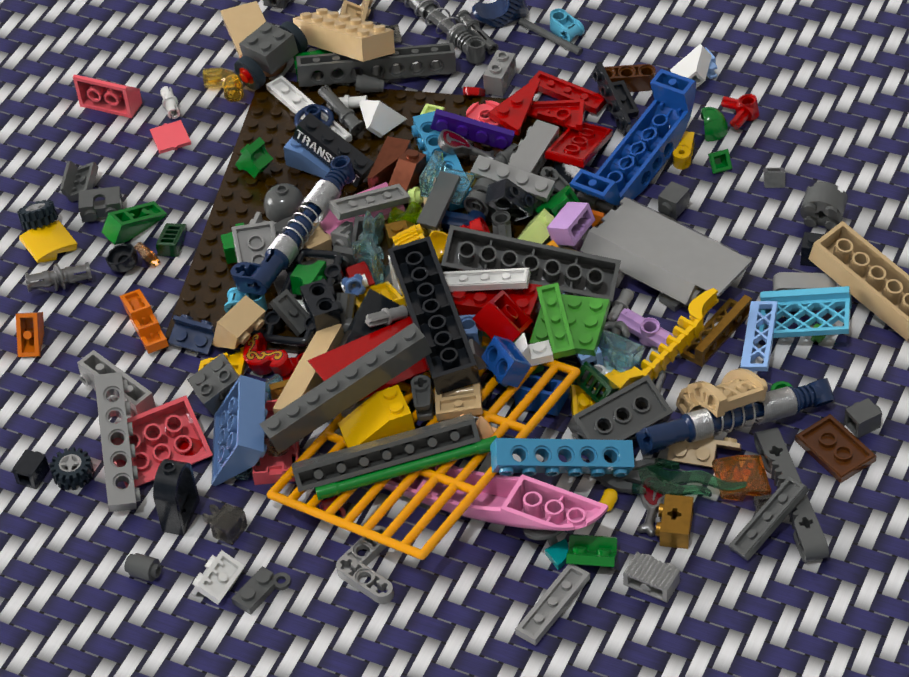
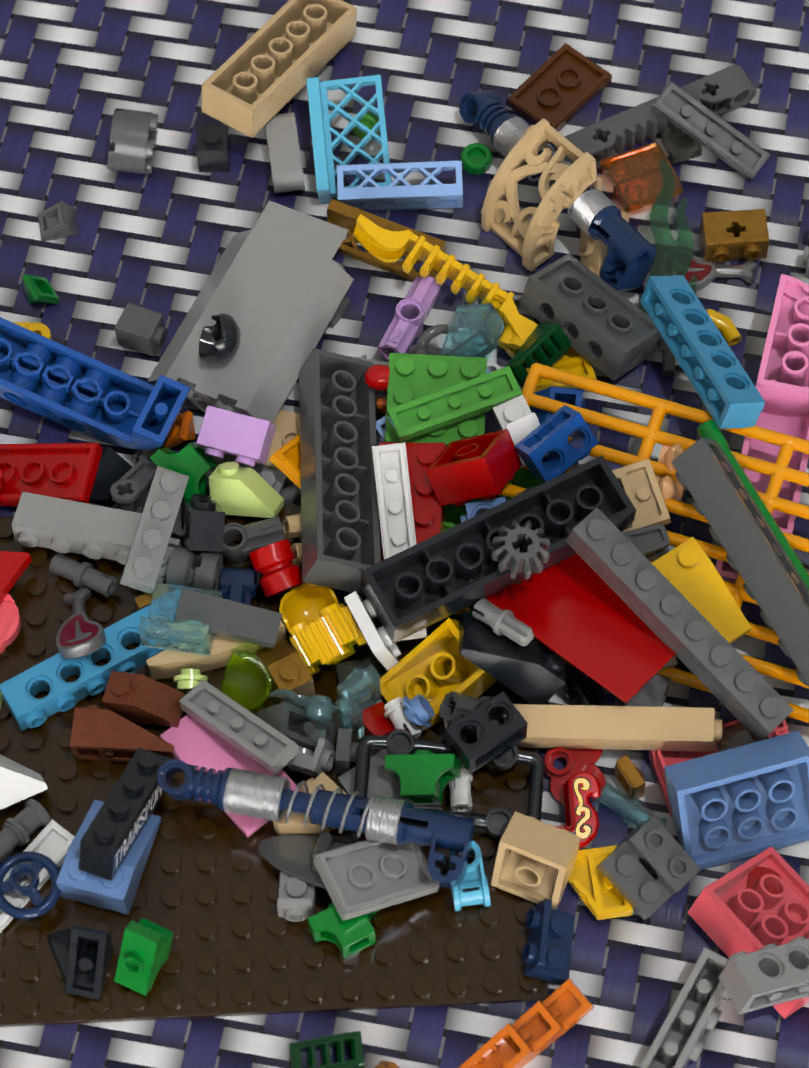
camera: 105 degrees left, 15 degrees up
dark grey cylinder [264,183,304,222] -> none
dark grey plate [269,289,309,337] -> none
dark purple plate [430,109,515,150] -> none
dark grey brick [844,398,882,439] -> none
none -> black slope [46,925,114,1000]
none -> black hair [198,314,241,363]
none -> red hinge [364,364,390,391]
none -> dark grey gear [491,520,550,580]

